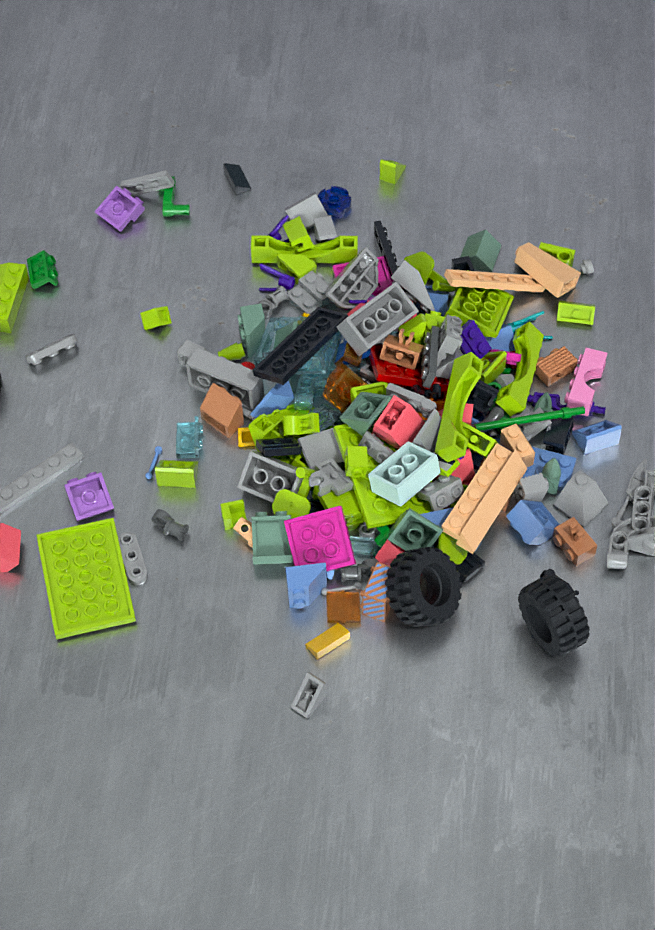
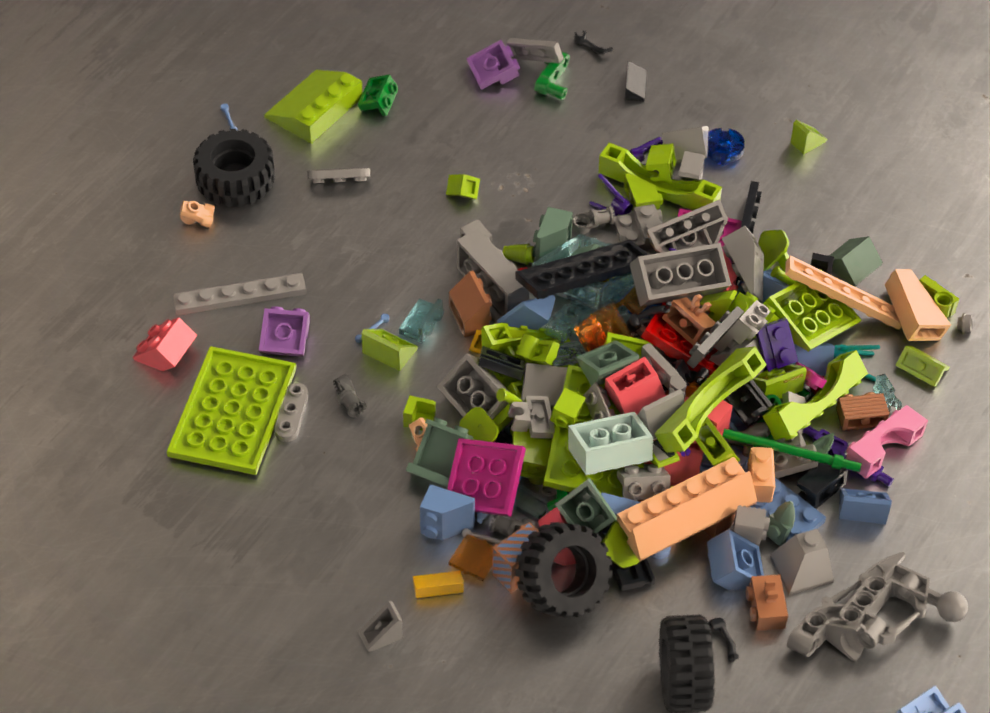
camera: 25 degrees right, 5 degrees down
none -> black piece [574,31,613,55]
none -> black piece [626,302,672,332]
none -> clear light blue plate [873,373,902,415]

